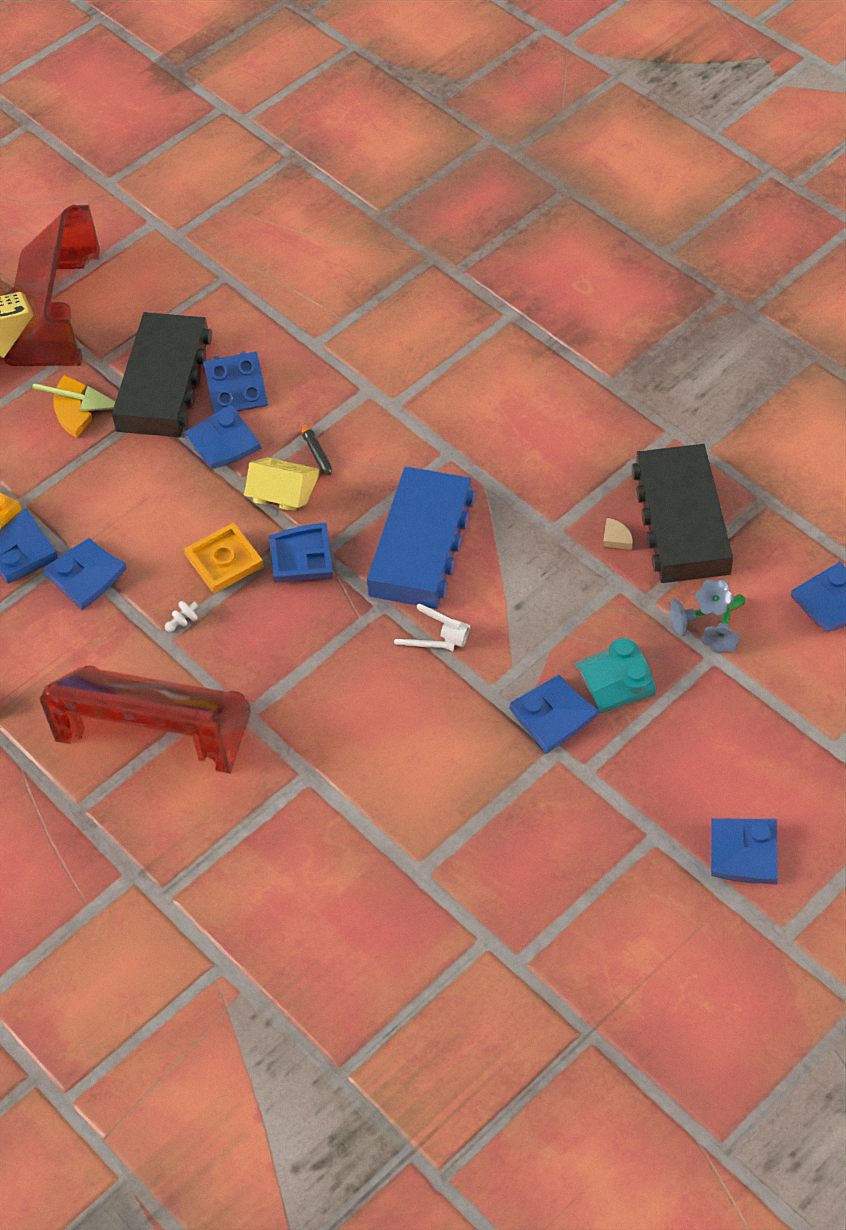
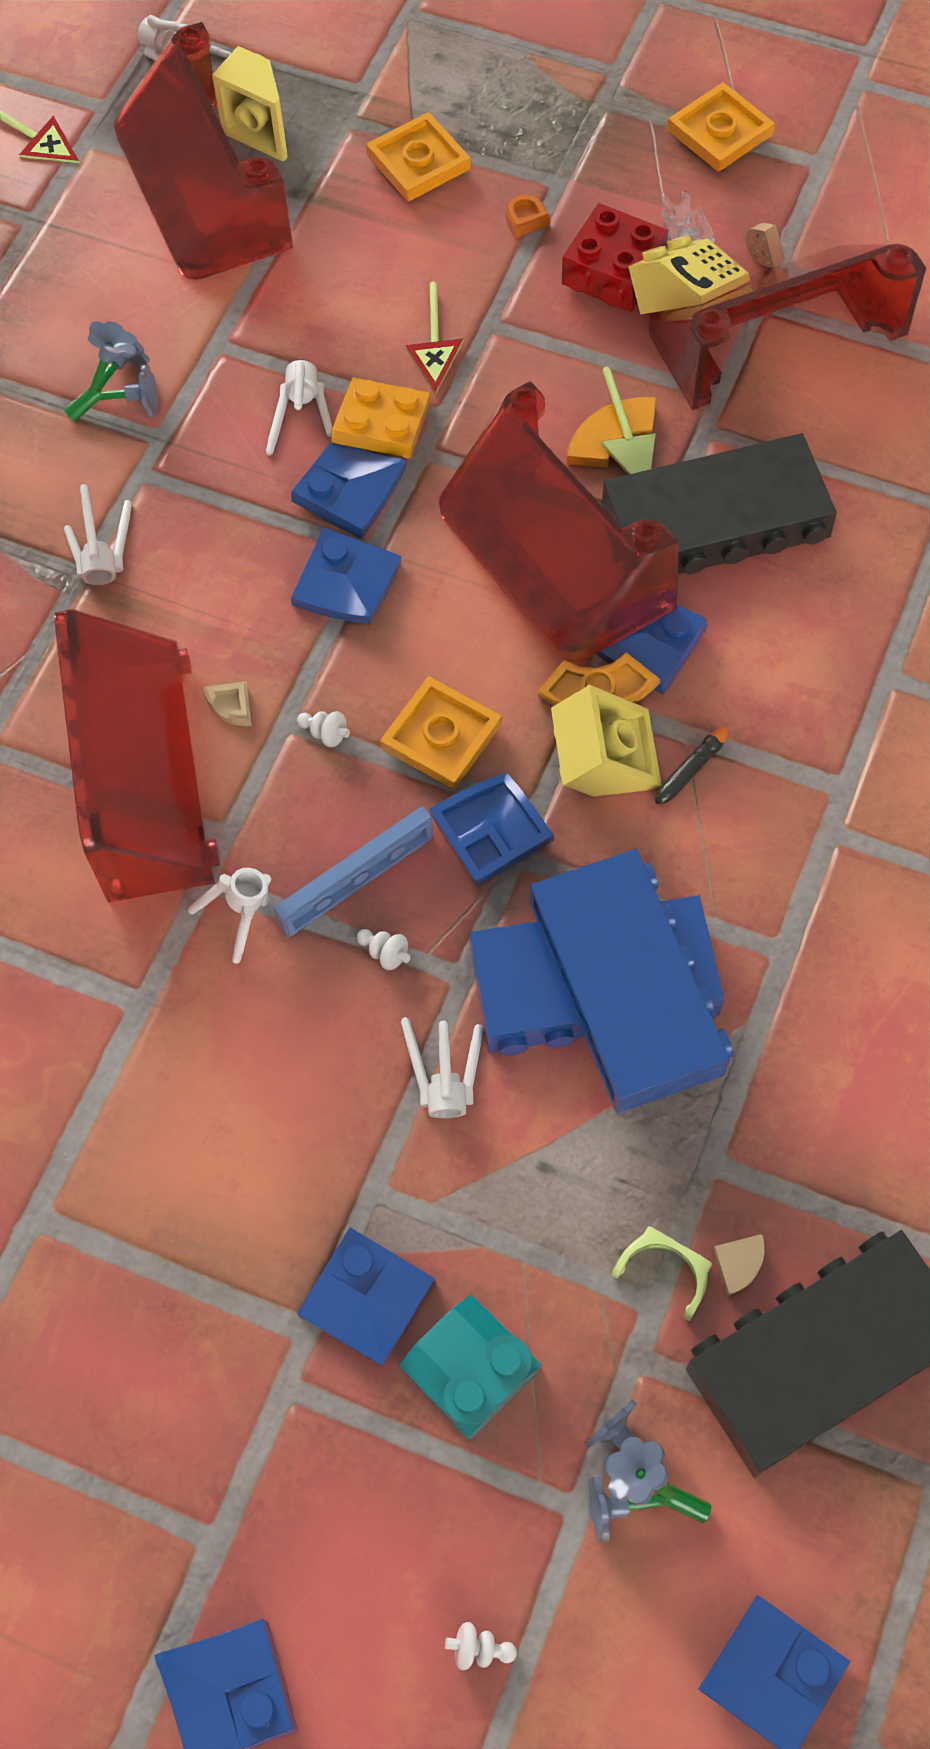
camera: 65 degrees right, 10 degrees up
blue plate [204,351,268,414] -> none
none -> white plant [188,868,271,964]
none -> tan tile [203,681,252,726]
none -> medium blue tile [273,806,433,938]
none -> white hair [356,929,411,971]
none -> clear red windscreen [439,381,678,662]
none -> white hair [445,1622,517,1670]
none -> blue brick [530,848,733,1114]
none -> light orange tile [537,652,661,706]
none -> yellowish green cap [611,1226,712,1322]

